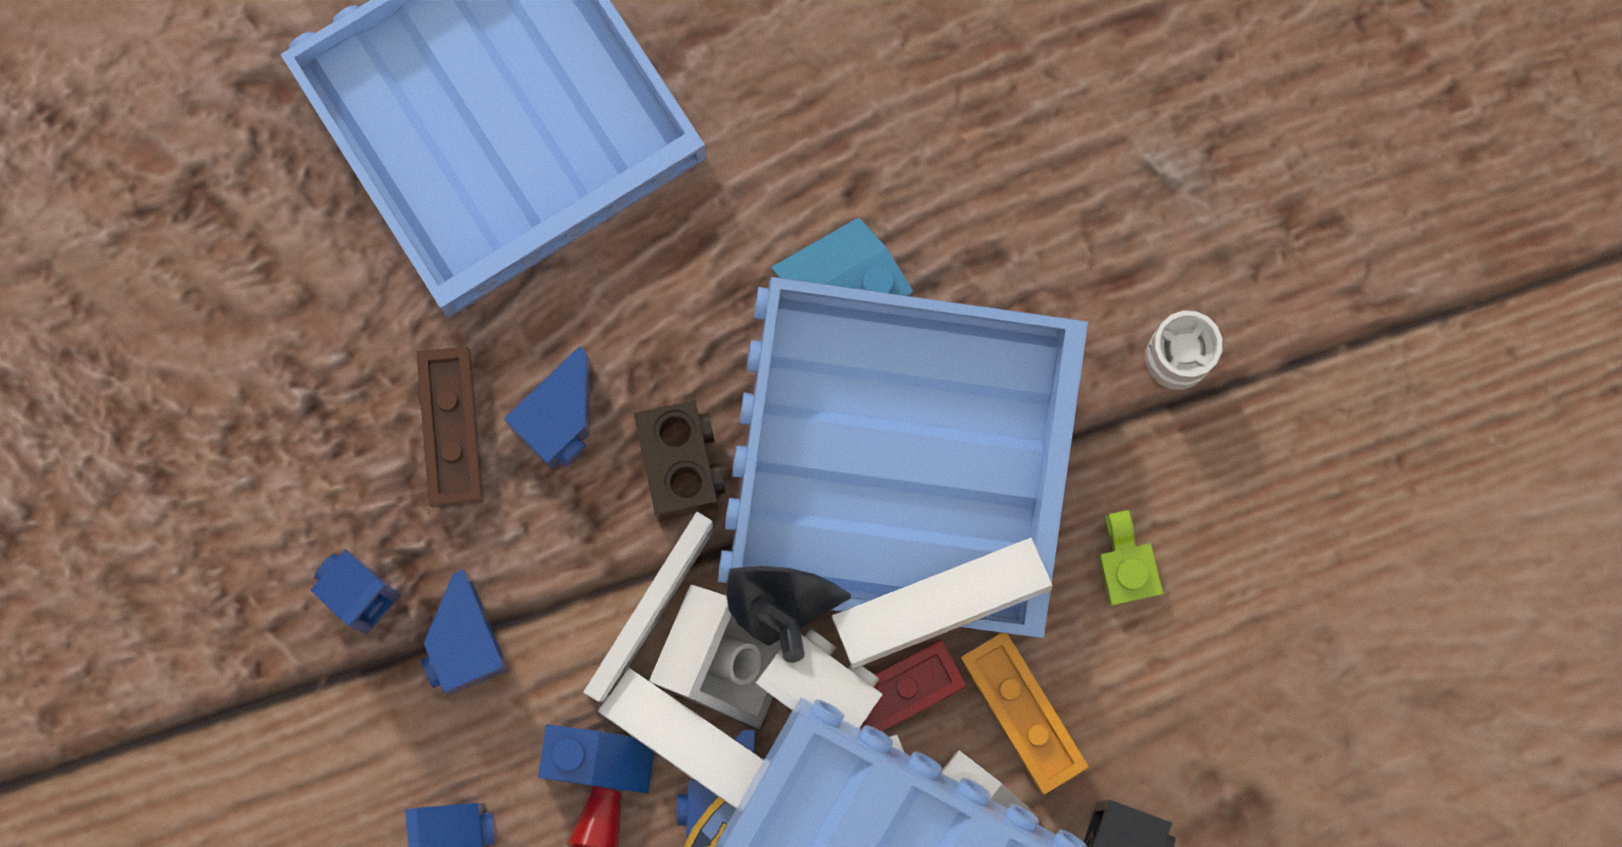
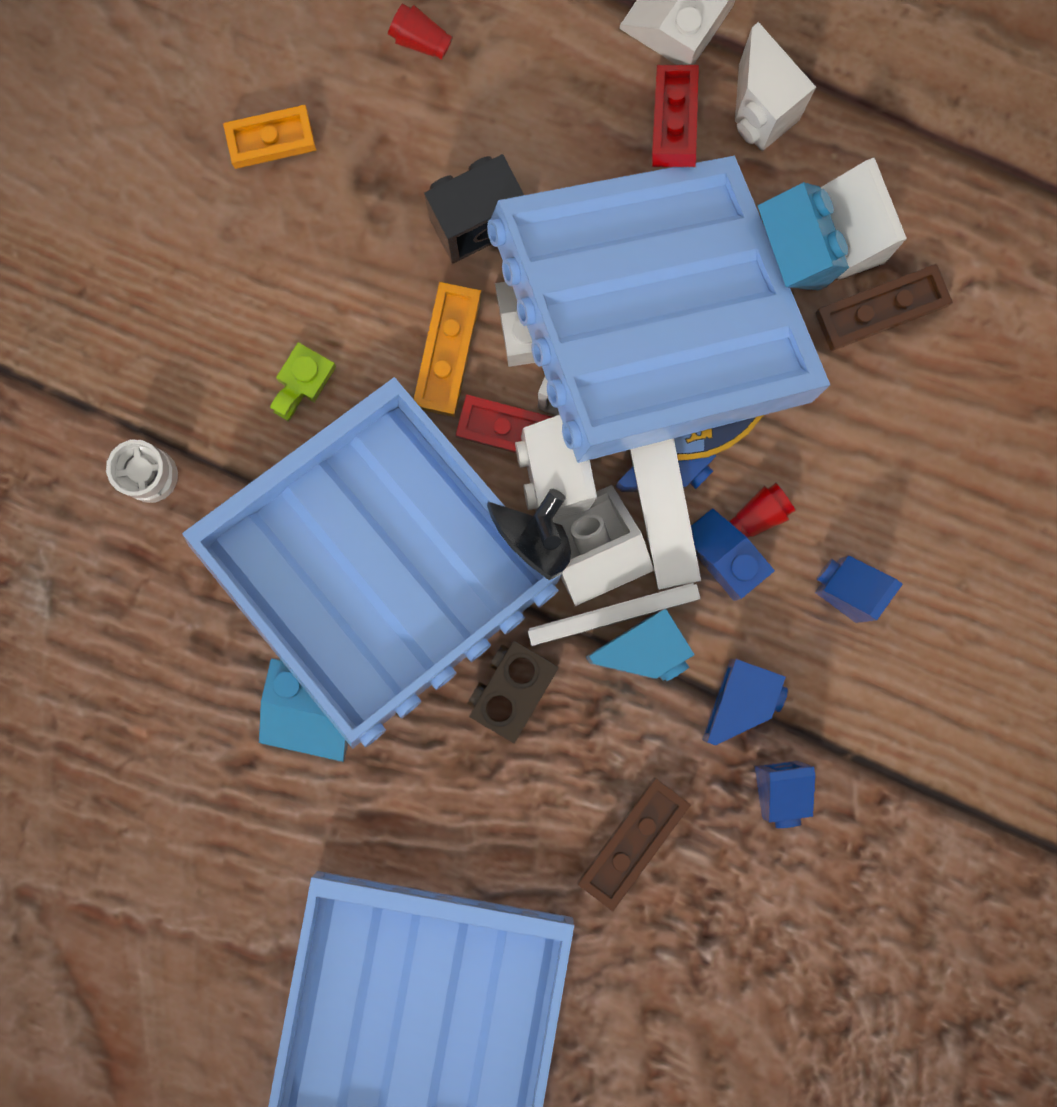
camera: 135 degrees left, 5 degrees up
blue slope [504,346,591,470] -> none
white tile [832,538,1052,669] -> none
none -> light orange plate [223,105,317,169]
none -> dark azure slope [586,609,695,681]

